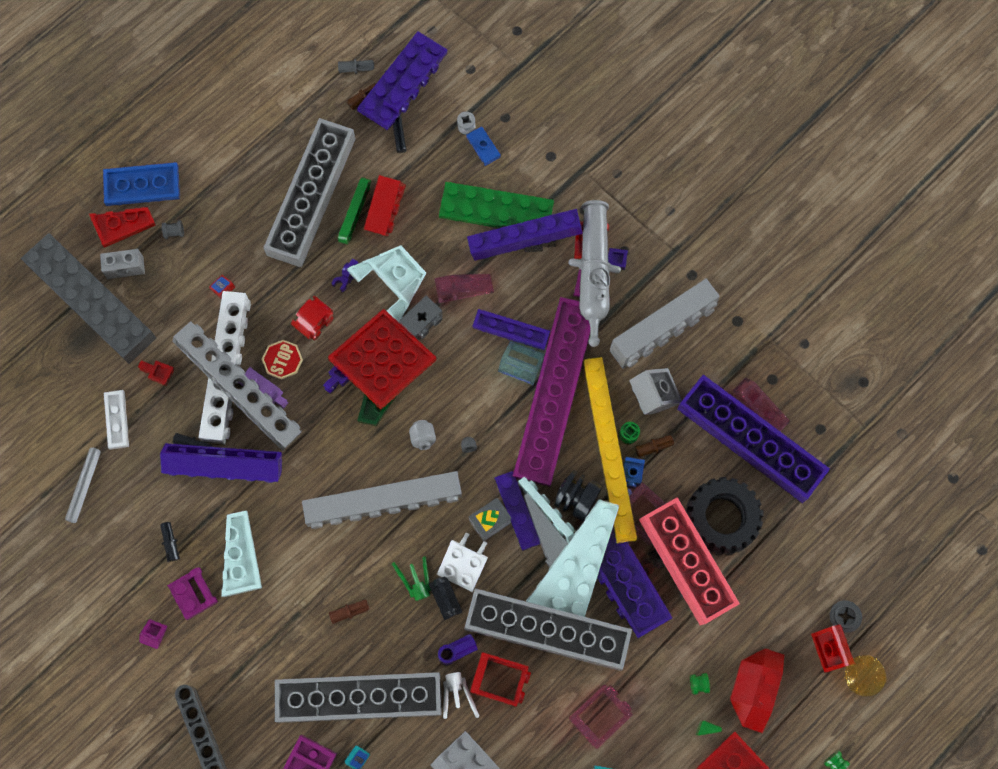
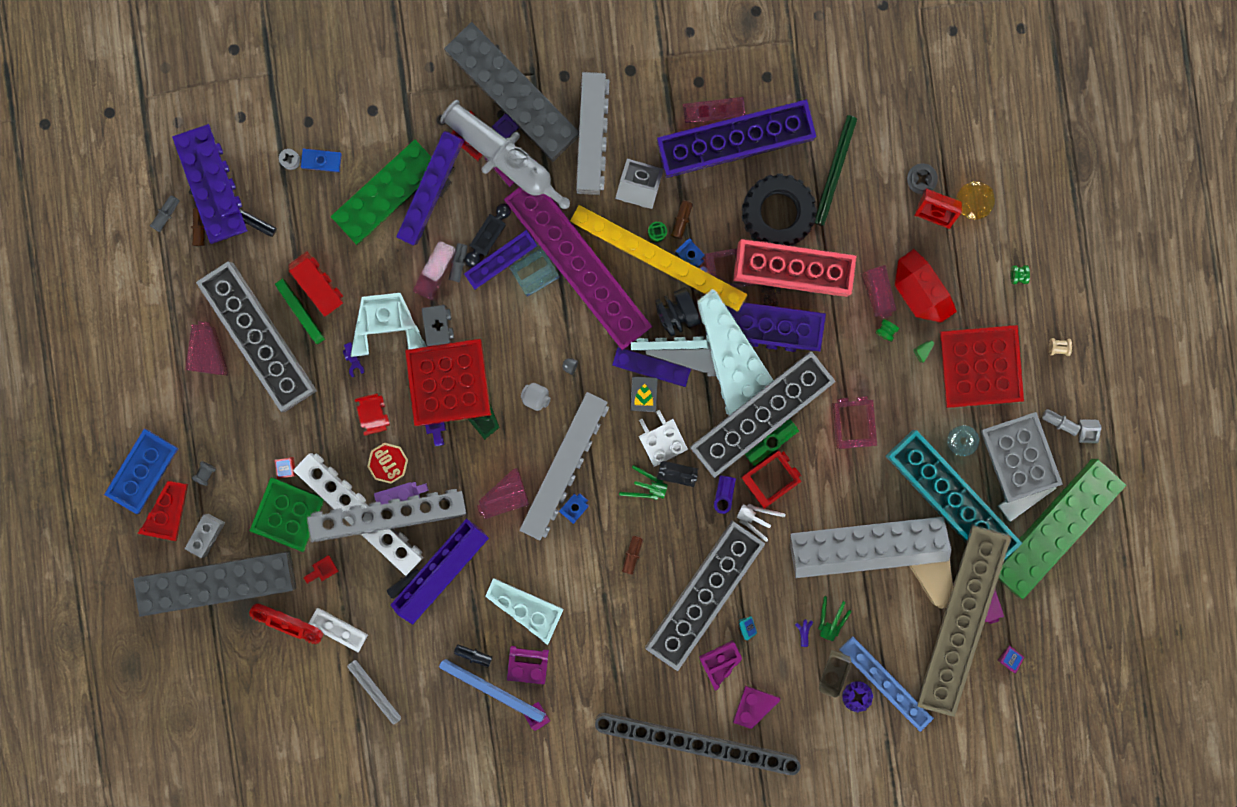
camera: 50 degrees left, 15 degrees up
none -> clear pink slope [185,321,228,376]
none -> green plate [249,477,325,552]
none -> red plate [249,604,323,644]
none -> medium blue tile [439,659,546,723]
none -> dark grey brick [444,22,579,162]
none -> dark grey axle [448,243,468,282]
none -> black plate [465,203,511,267]
none -> clear pink slope [477,468,530,519]
none -> blue brick [559,493,589,524]
none -> green piece [744,418,799,466]
none -> dark green axle [815,115,857,226]
none -> clear pink slope [861,265,896,319]

